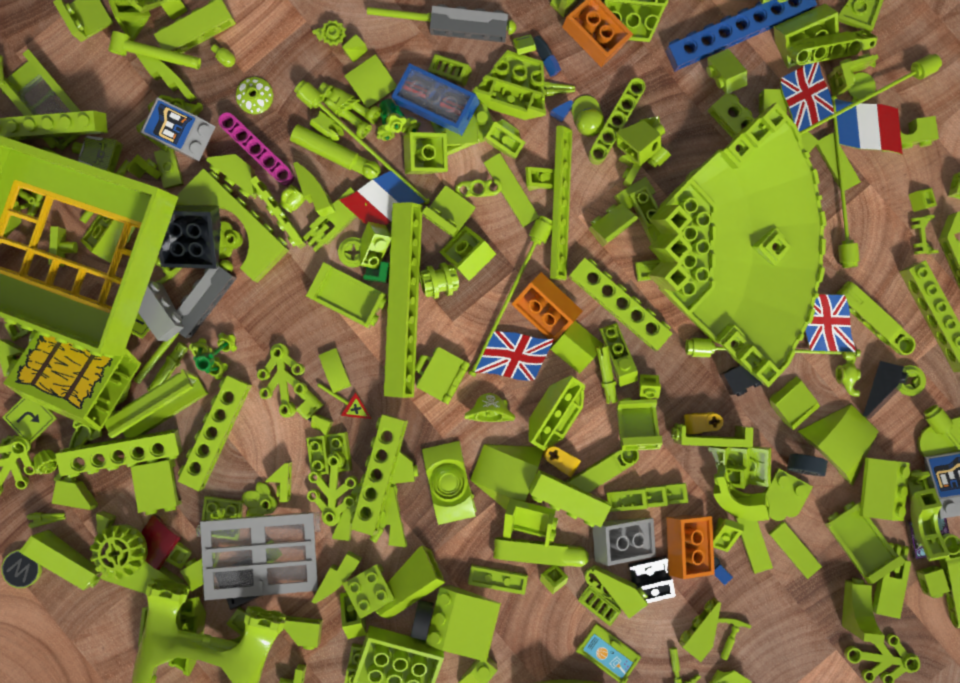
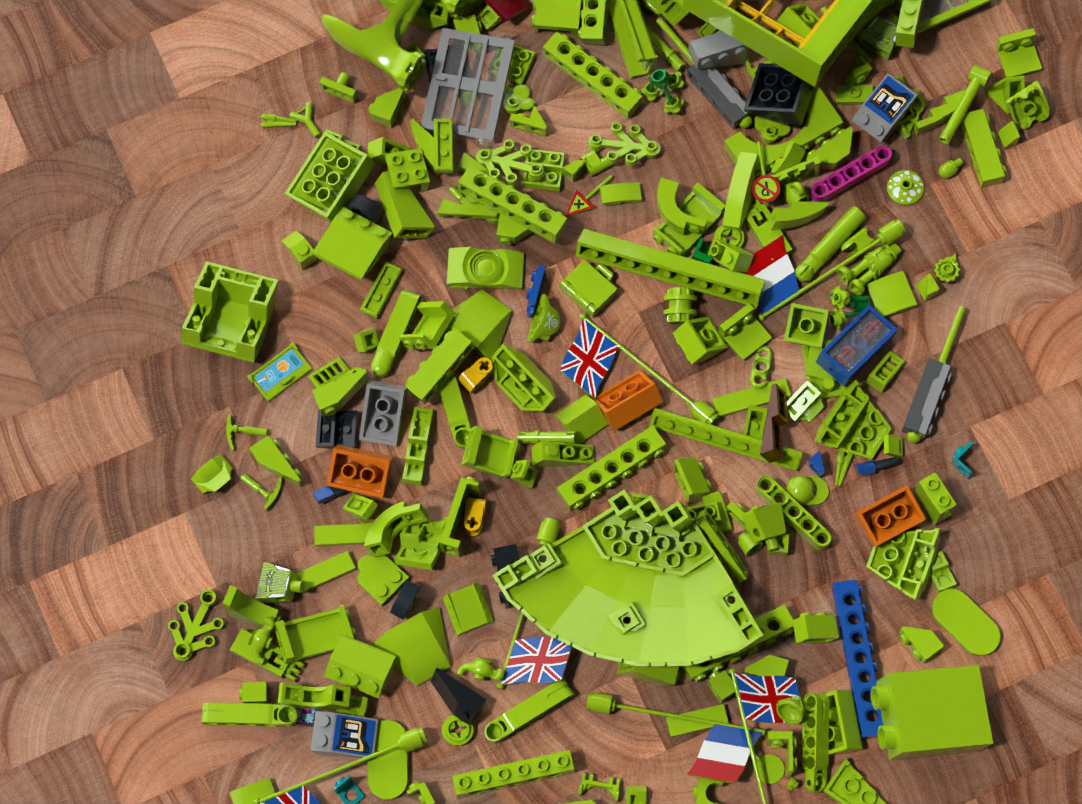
camera: 105 degrees right, 15 degrees down
none -> lime piece [248,616,275,665]
none -> lime torso [256,562,305,604]
none -> lime tile [434,119,453,173]
none -> blue hinge [526,265,546,318]
none -> lime arch [657,178,707,235]
none -> lime plate [697,509,749,583]
none -> lime slope [722,152,759,230]
none -> piece [752,141,780,203]
none -> reddish brown slope [760,384,788,463]
none -> lime slope [771,142,806,174]
none -> lime piece [776,696,804,725]

